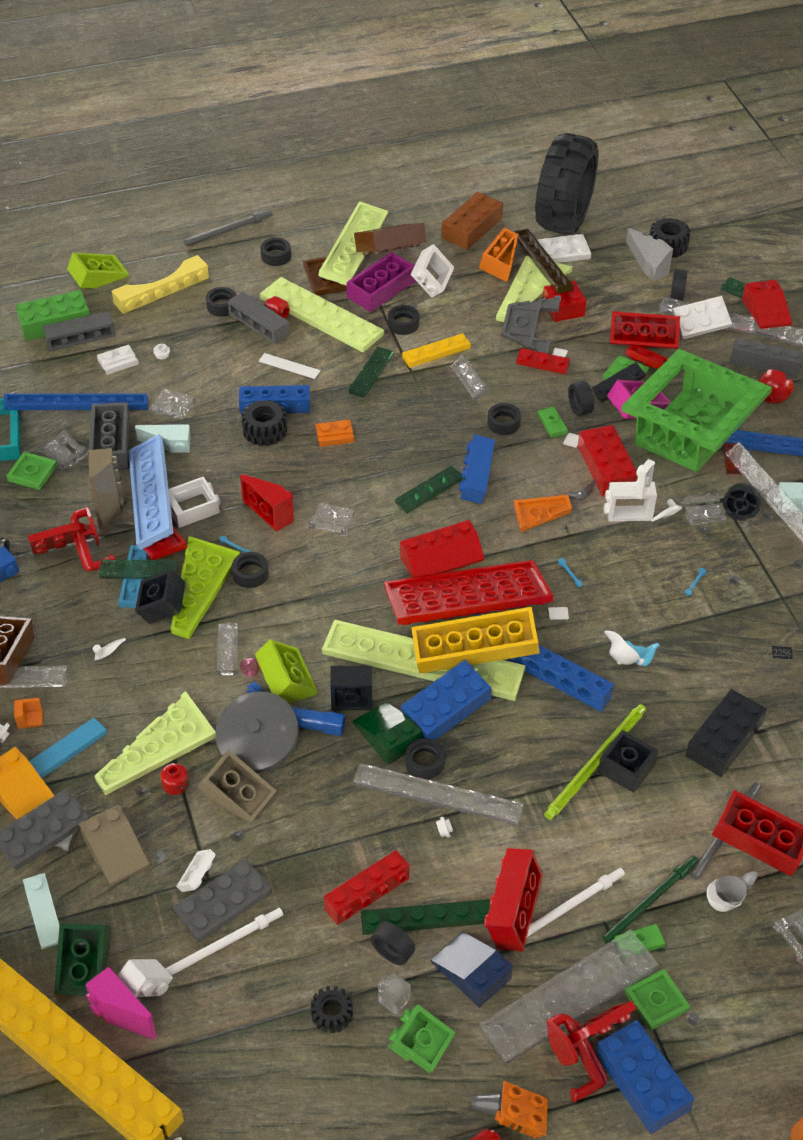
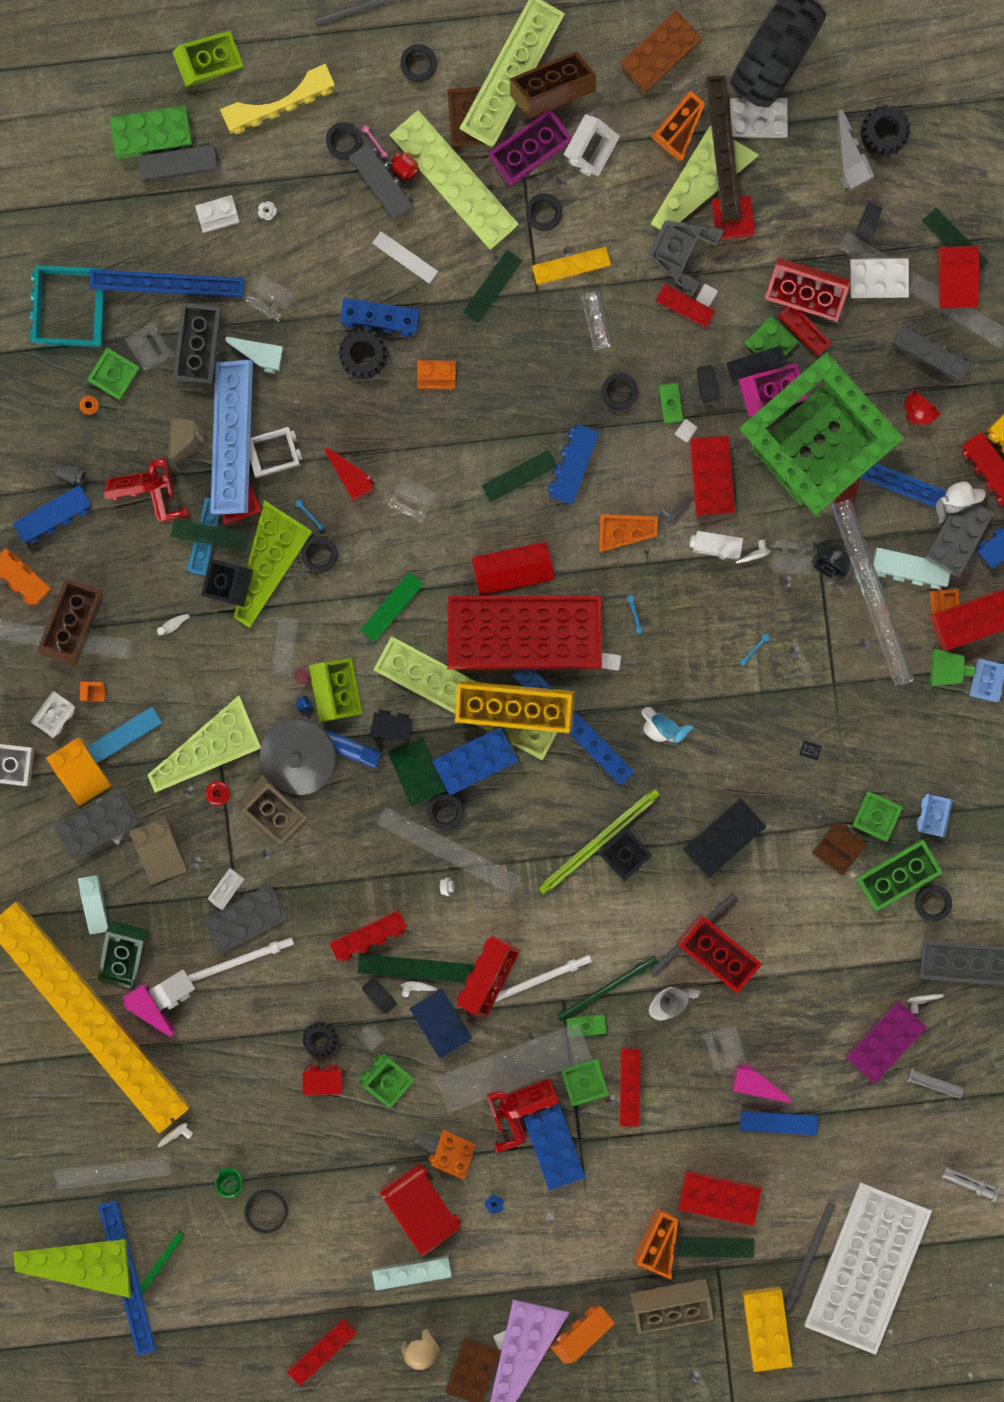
camera: 15 degrees right, 40 degrees up
none -> orange plate [79,395,99,415]
none -> red brick [302,1064,343,1095]
none -> green tile [360,572,424,643]
none -> white bar [400,981,437,997]
none -> red brick [619,1047,641,1127]

